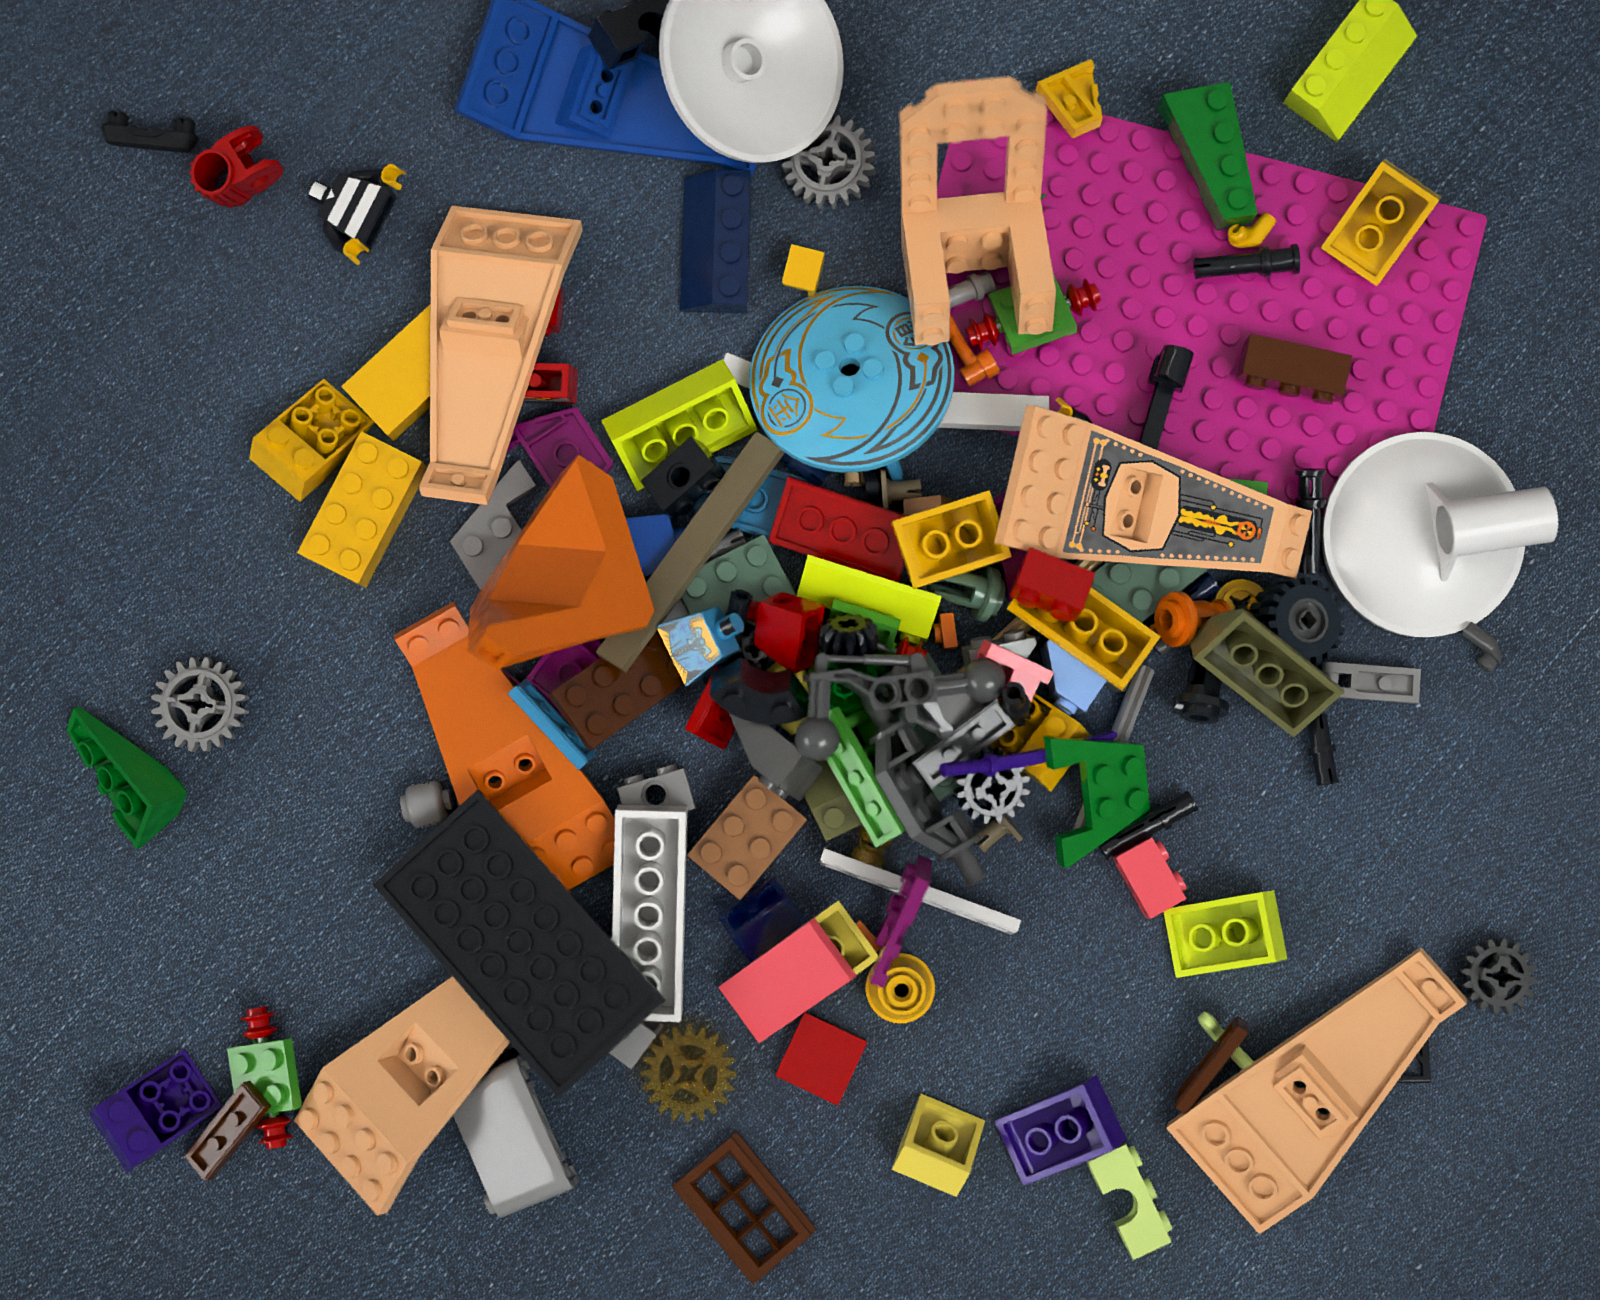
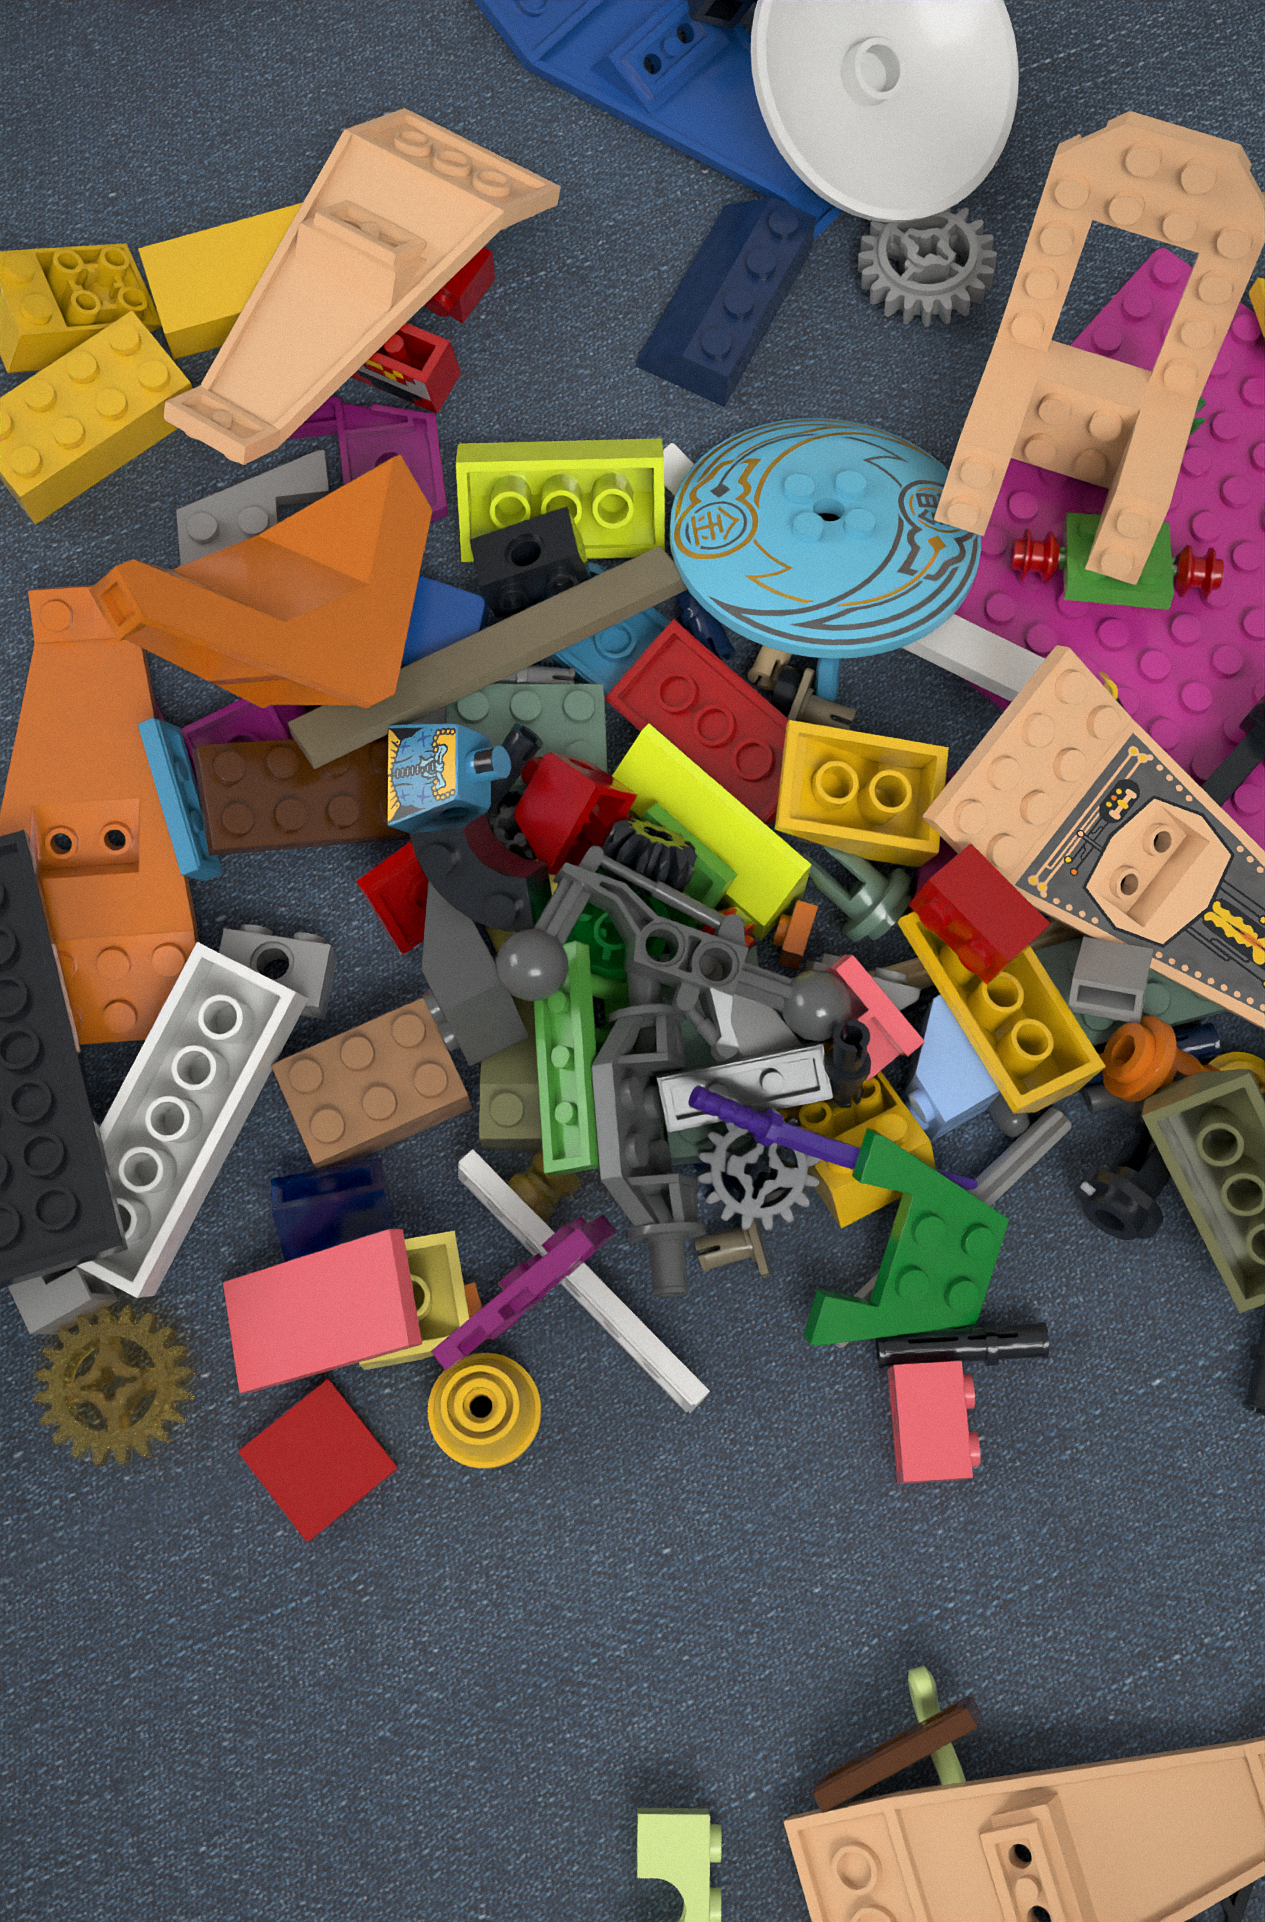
camera: 20 degrees right, 10 degrees down
torso [309,164,406,265] -> none
reddish brown piece [672,1131,817,1285] -> none
yellow panel [782,244,824,297] -> none
light yellow slope [892,1094,985,1197] -> none
light grey pin [948,271,995,310] -> none
orange brick [949,314,1001,387] -> none
dark purple slope [995,1075,1127,1185] -> none
neon yellow slope [1163,890,1288,978] -> none
none -> light grey piece [1069,937,1153,1024]

